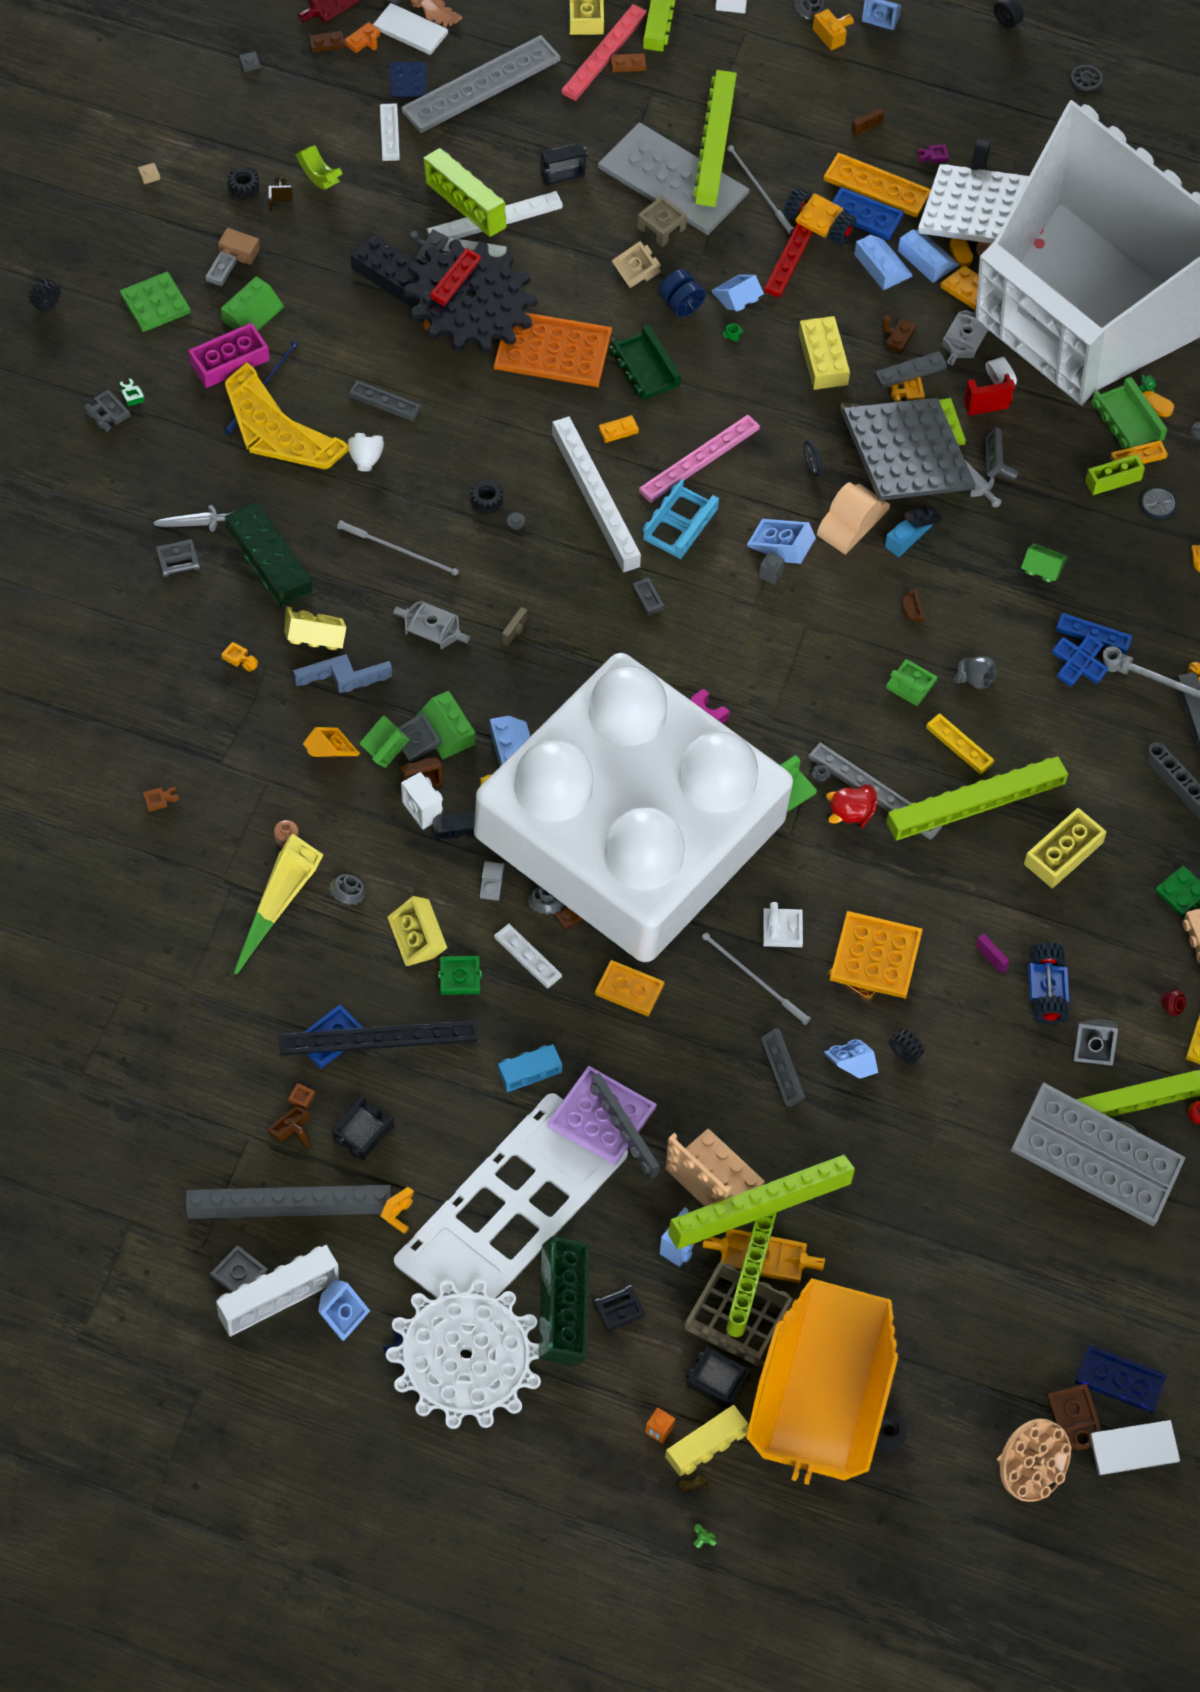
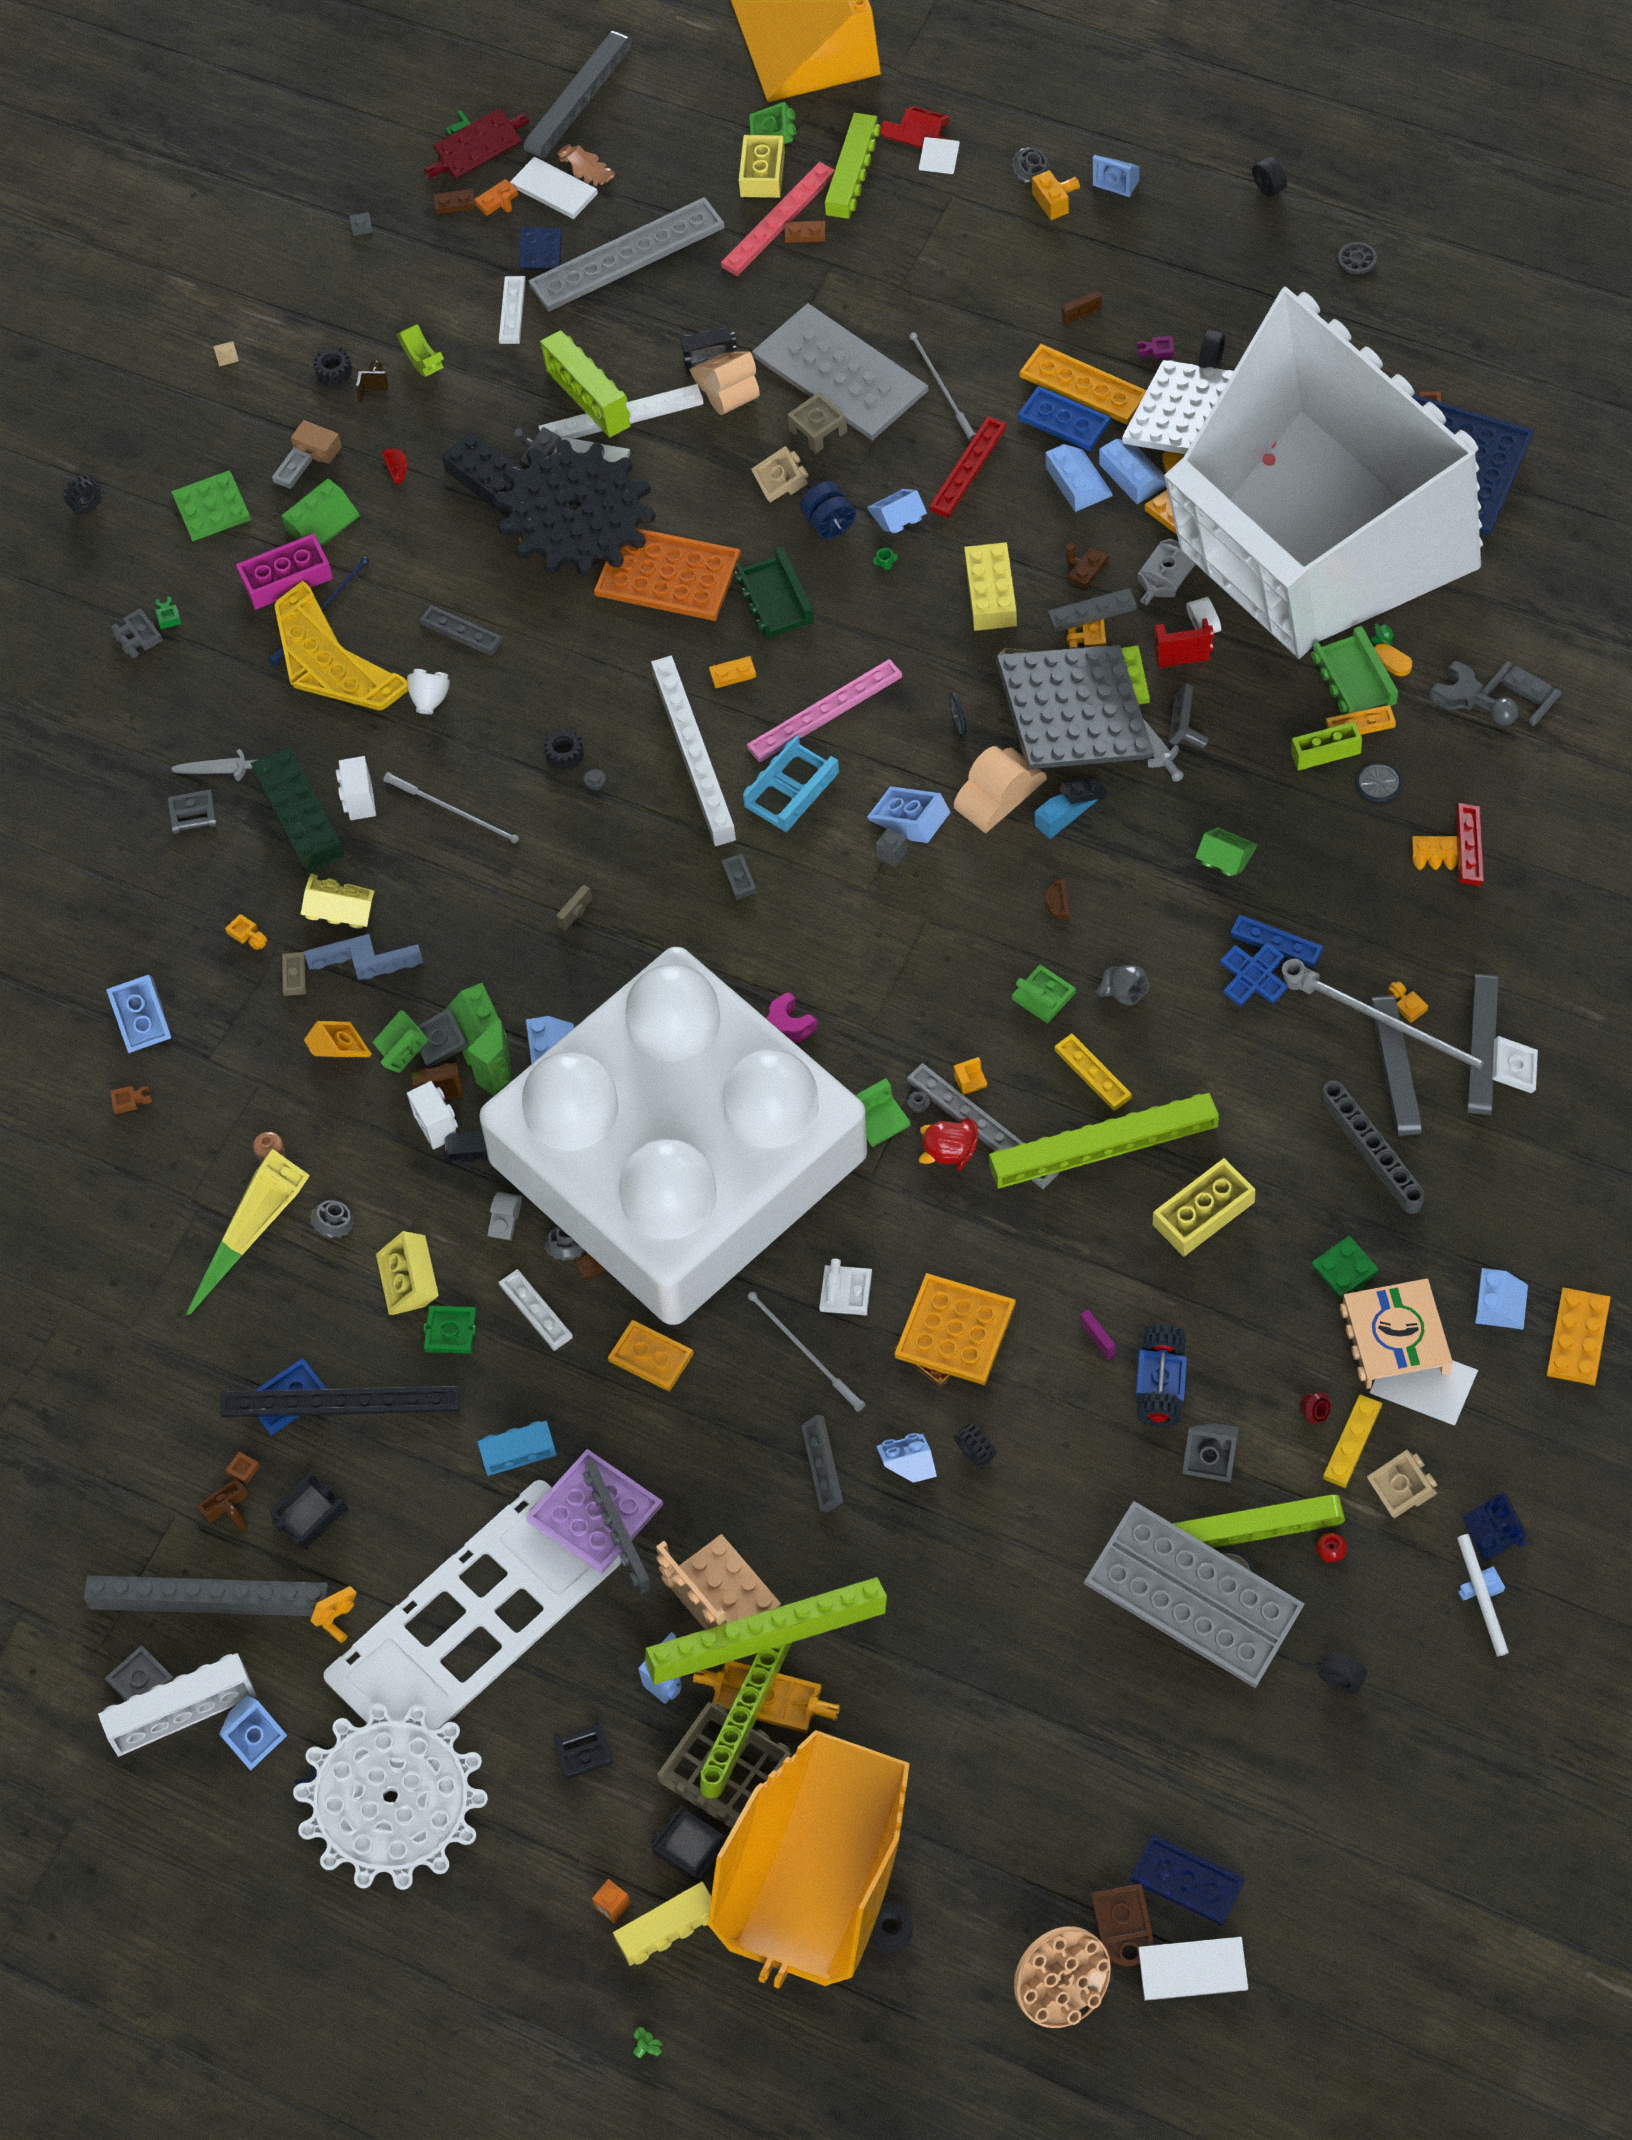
camera: 15 degrees right, 0 degrees up
light grey plate [394,601,470,649] -> none
red plate [430,248,482,306] -> none
clear green brick [539,1236,590,1366] -> none
dark brown piece [678,1475,708,1493] -> none
lime brick [693,70,737,207] -> none
plate [783,187,857,246] -> none
none -> light blue slope [106,975,171,1053]
none -> dark tan plate [282,952,306,996]
none -> white brick [336,756,376,820]
none -> red plate [381,448,407,484]
none -> bright green slope [467,1019,511,1096]
none -> light nougat brick [689,352,760,415]
none -> light orange panel [954,1057,987,1095]

